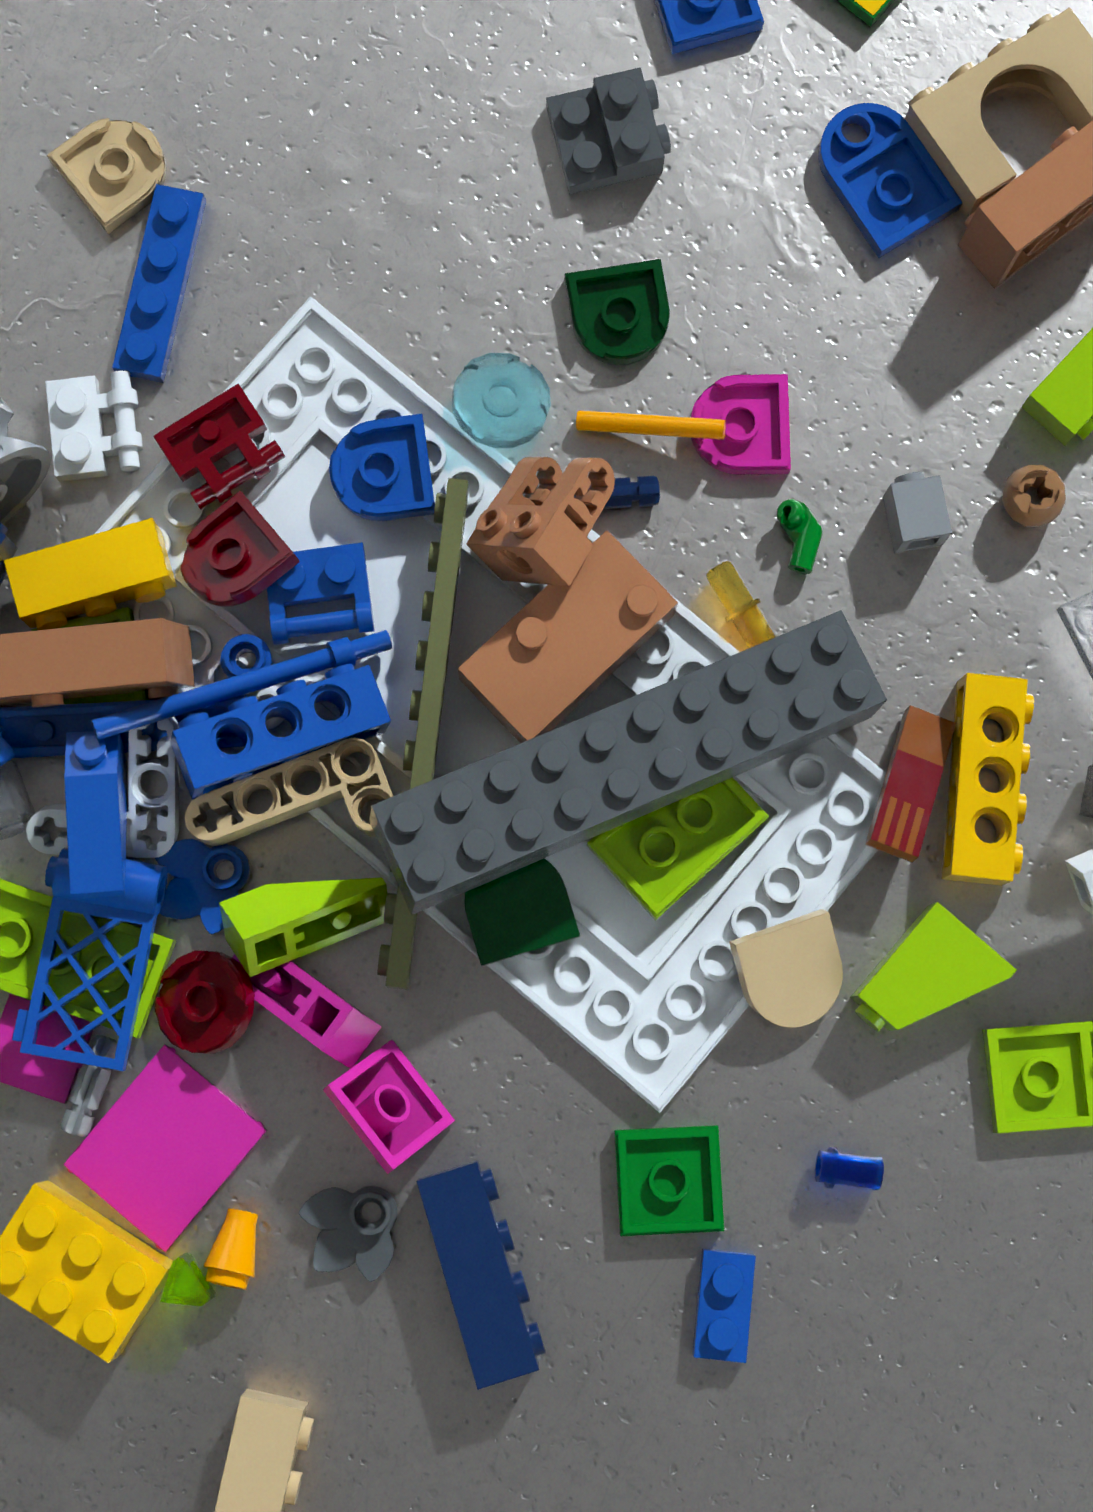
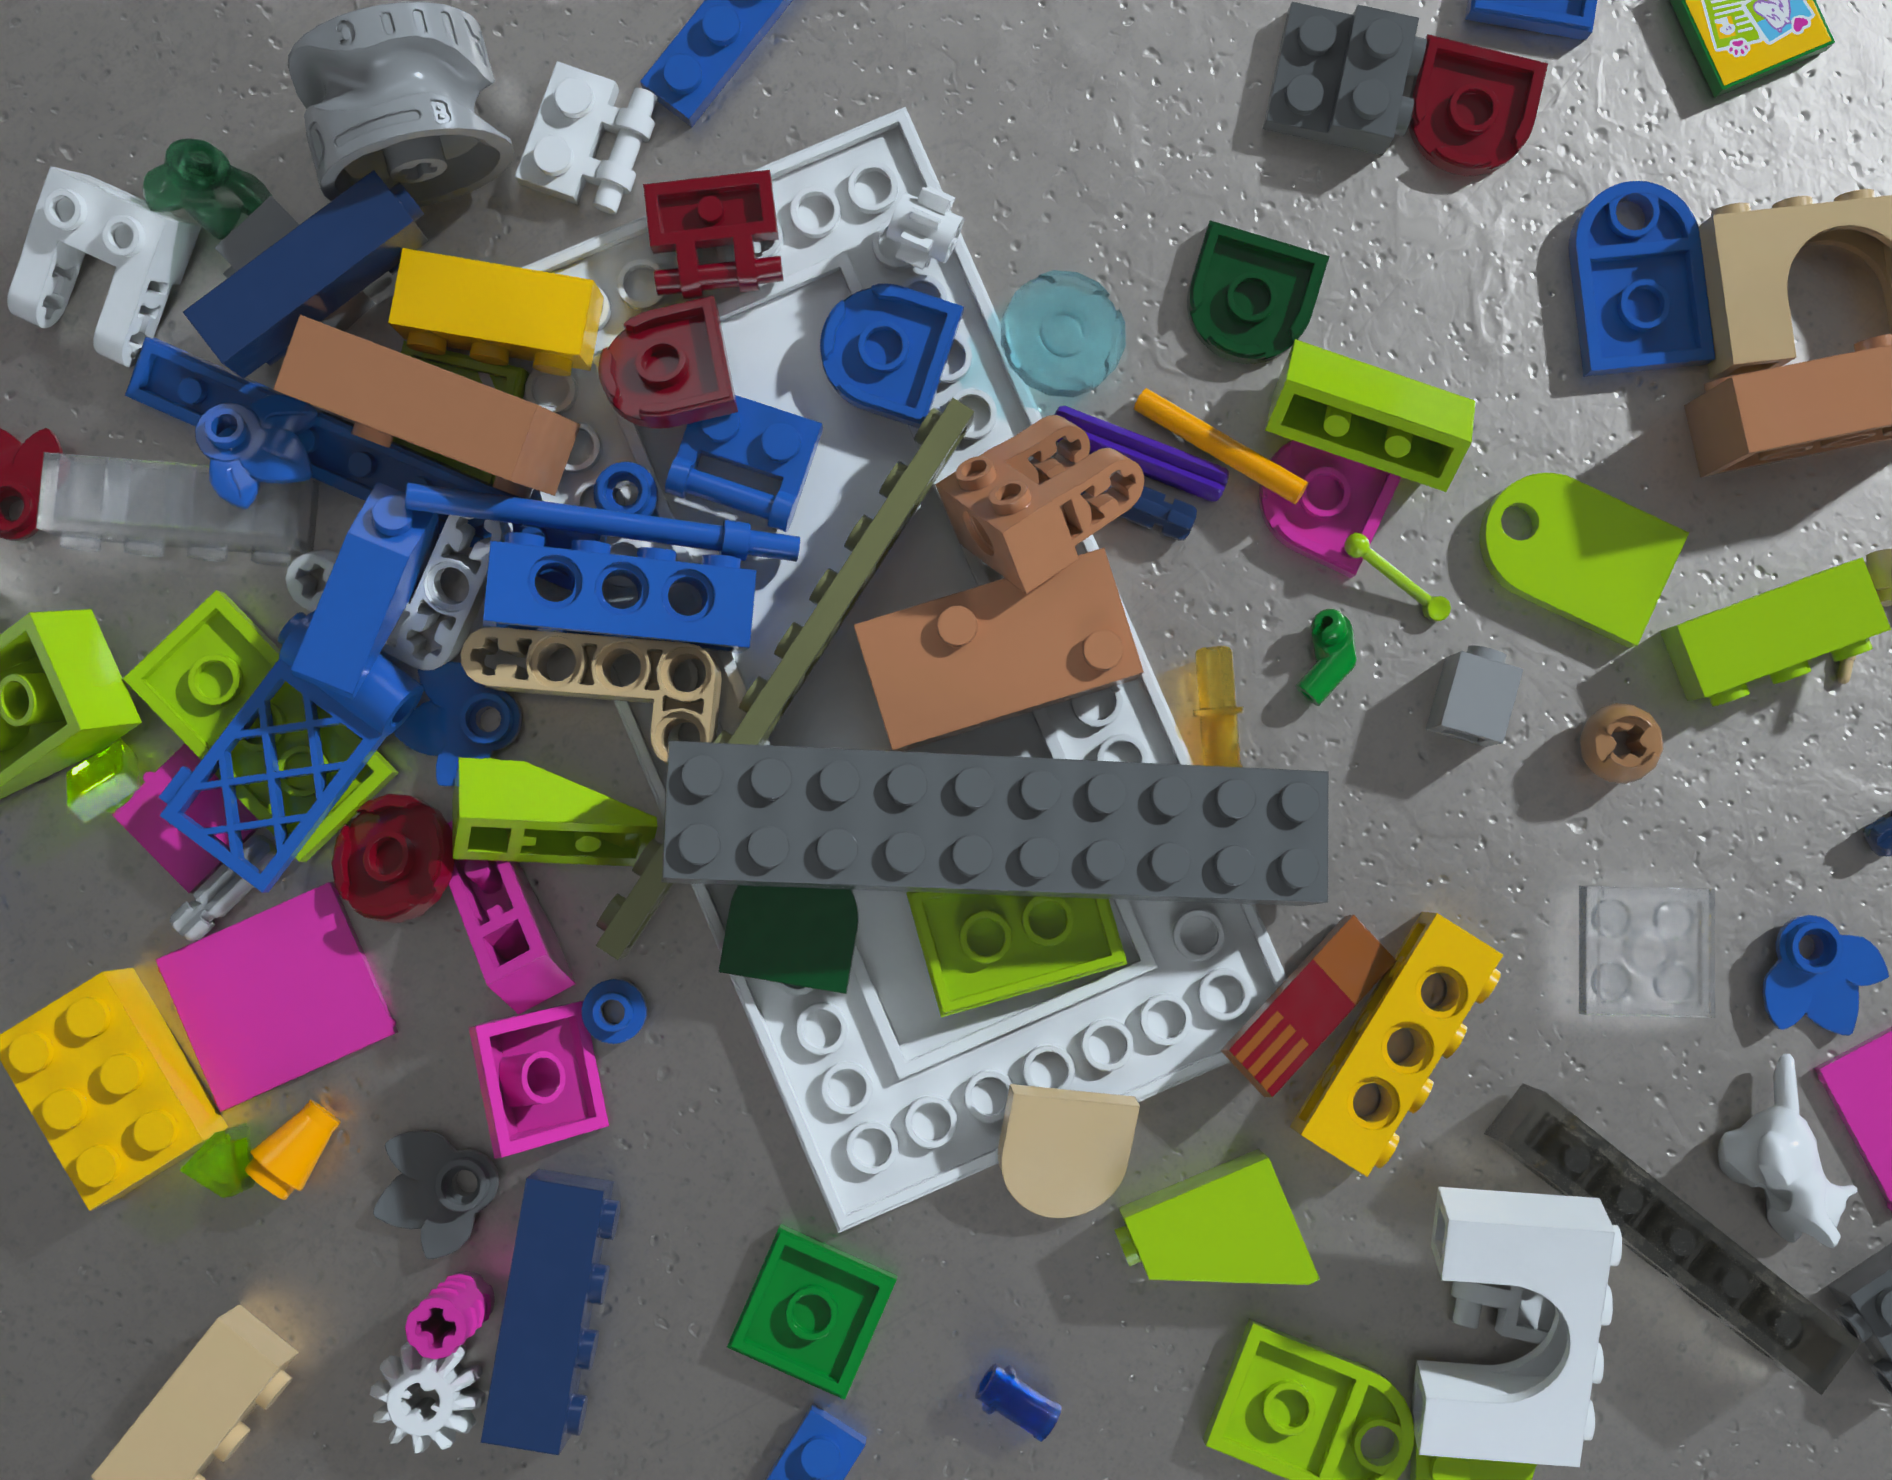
camera: 25 degrees right, 5 degrees up
none -> white gear [370,1341,486,1454]
none -> dark pink axle [405,1271,495,1360]
none -> blue plate [582,979,647,1044]
none -> white gear [886,186,964,270]
none -> dark purple axle [1054,405,1229,502]
none -> lime brick [1265,339,1476,492]
none -> lime hinge [1344,533,1451,621]
none -> dark red tile [1408,34,1548,176]
none -> lime tile [1479,473,1689,648]

